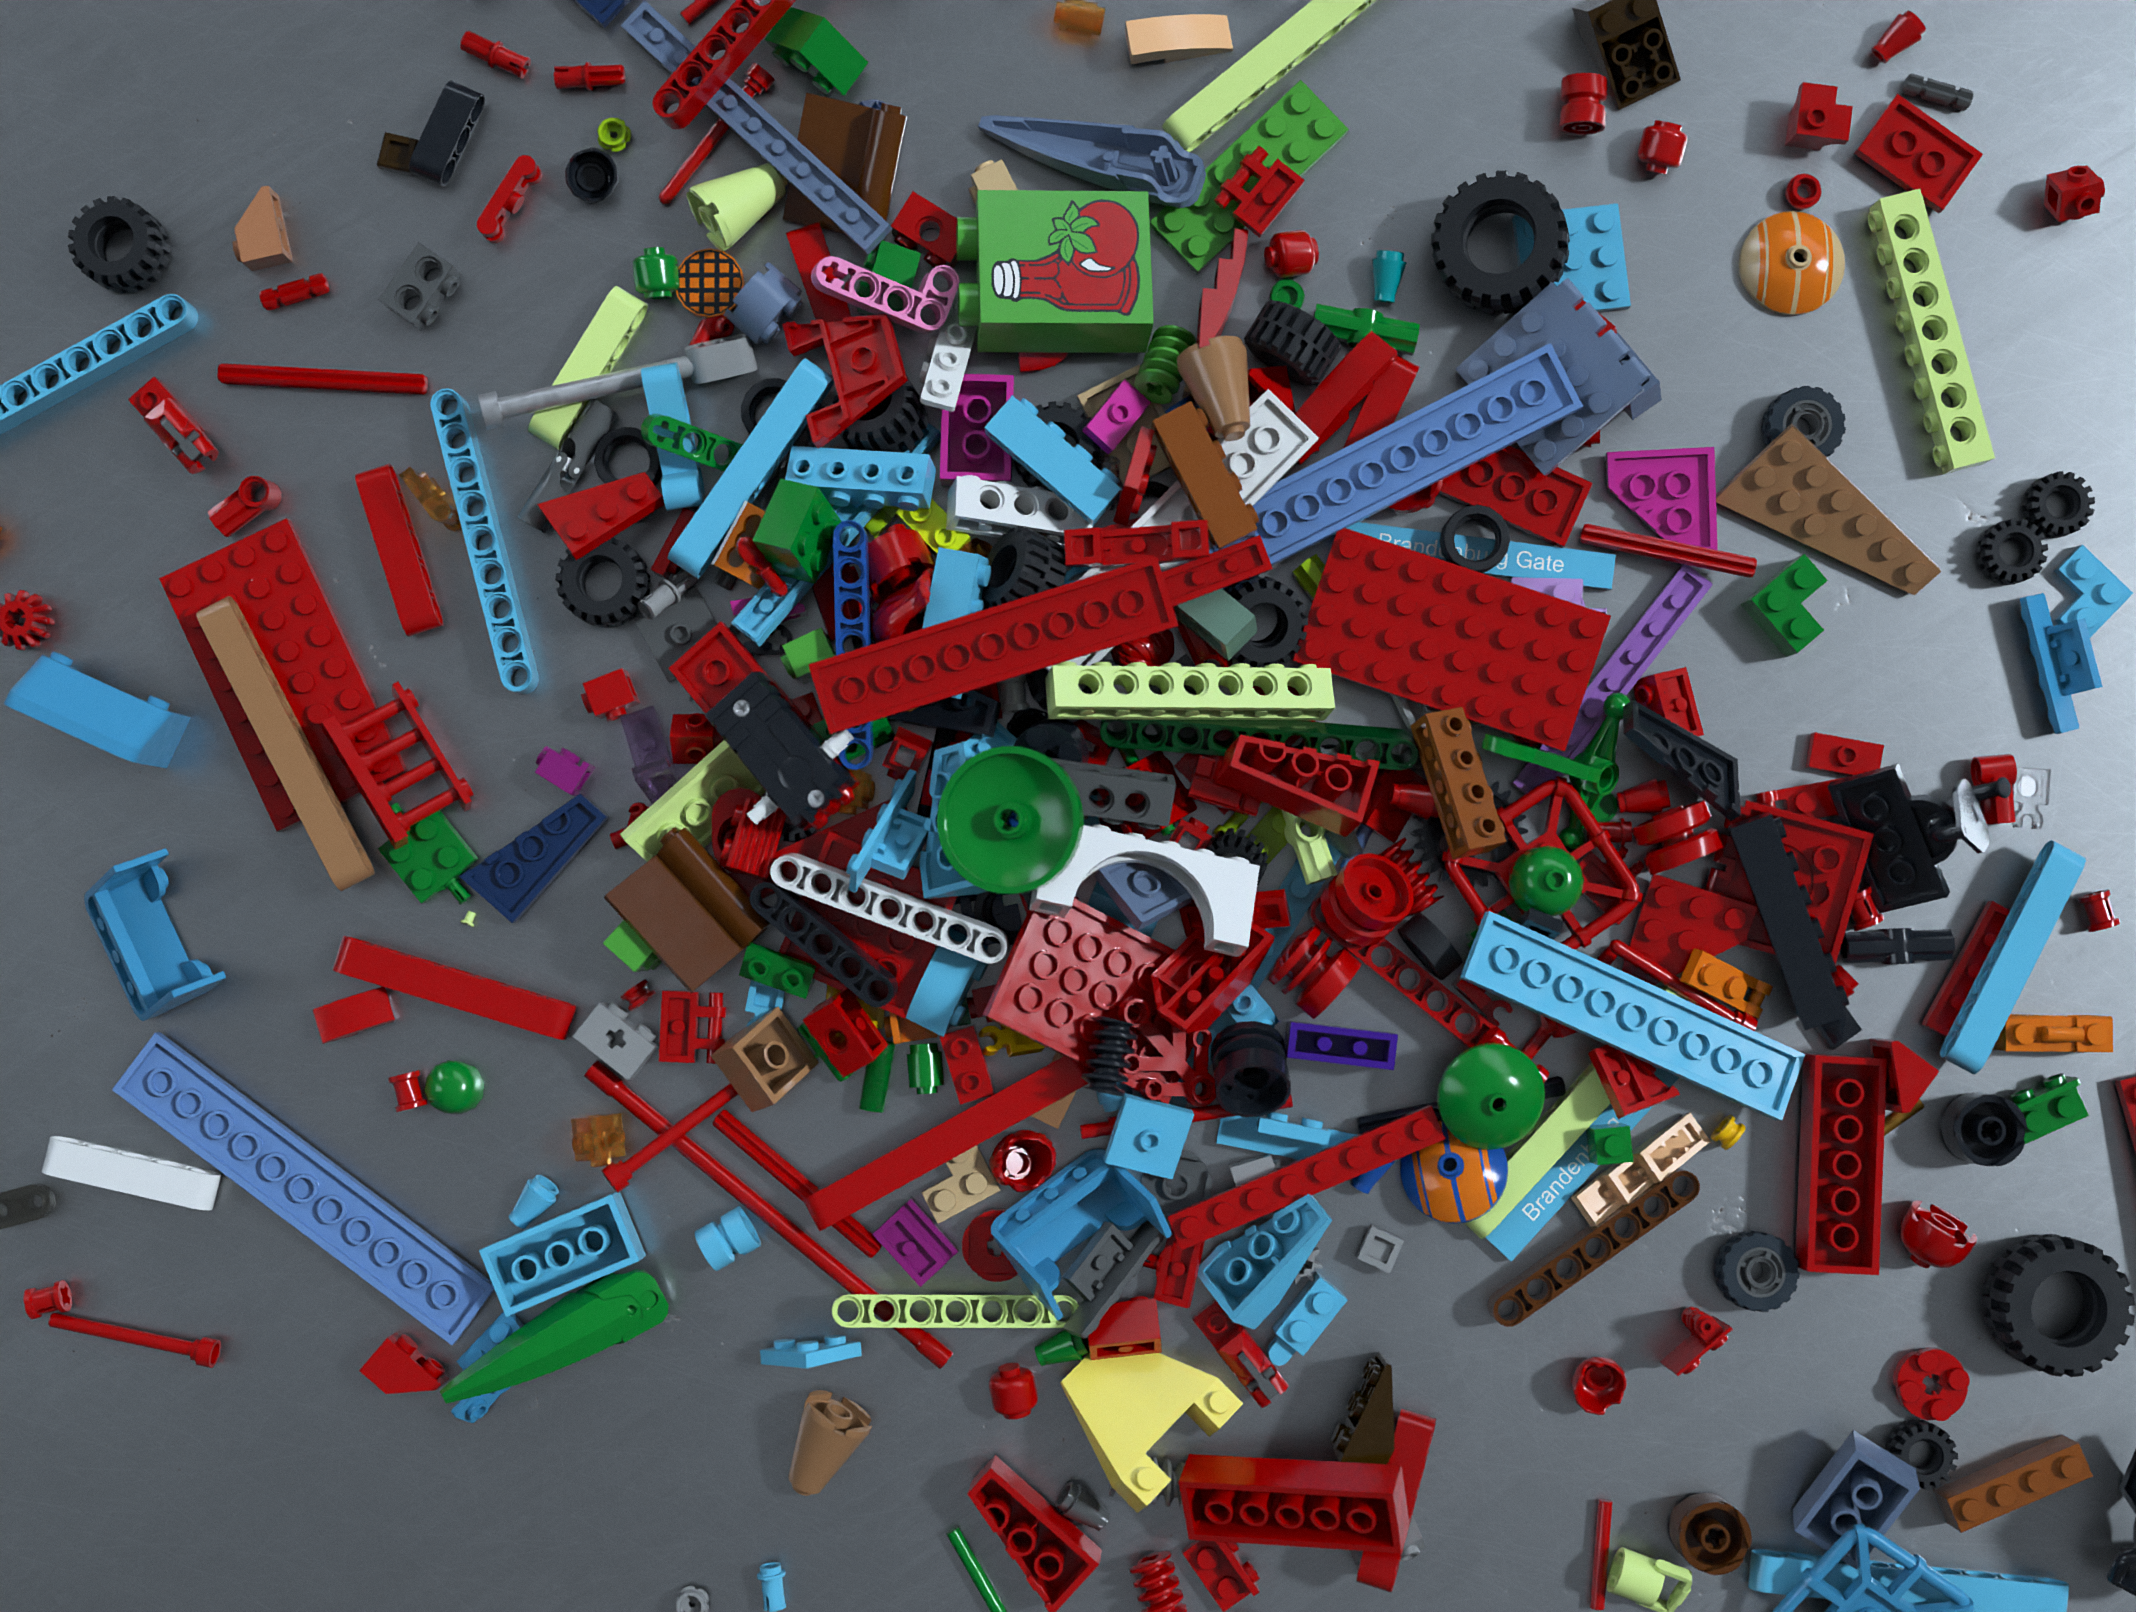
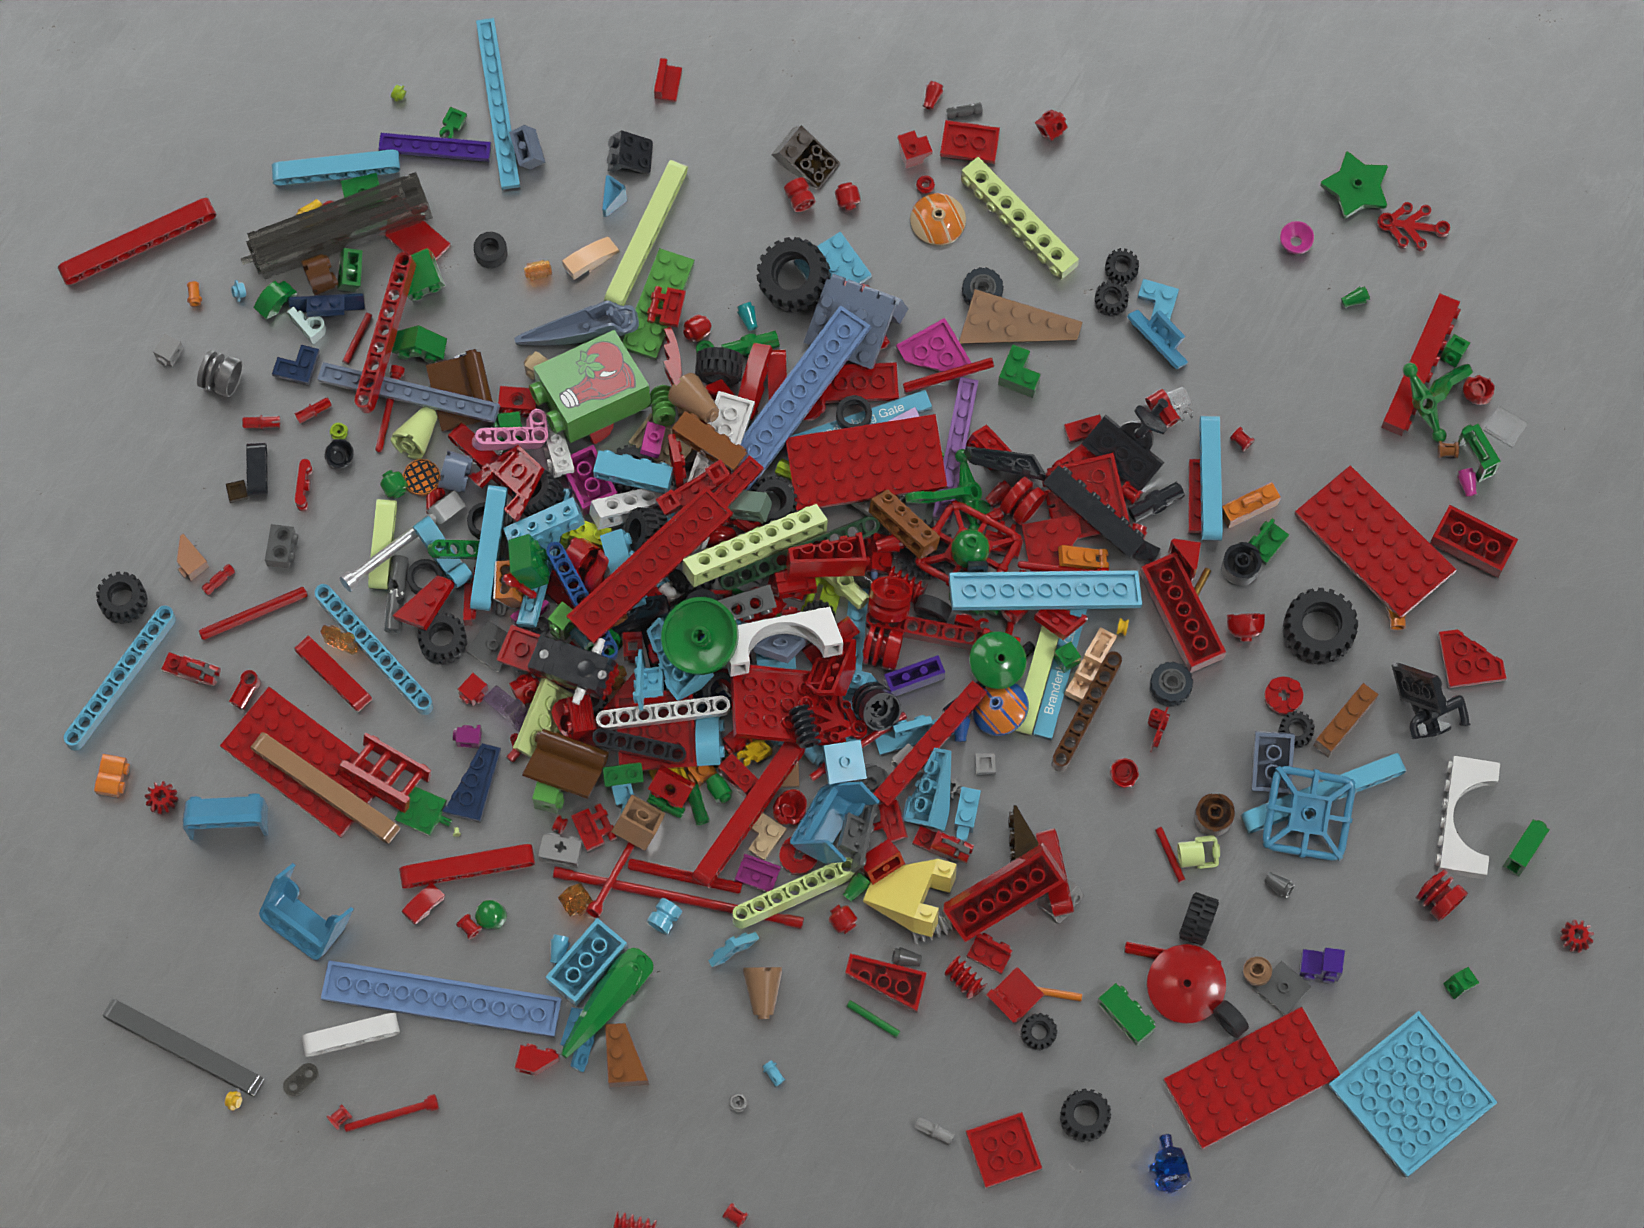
camera: 25 degrees left, 15 degrees down
light grey axle [637,569,700,620] -> none
none -> dark orange wedge [605,1023,649,1088]

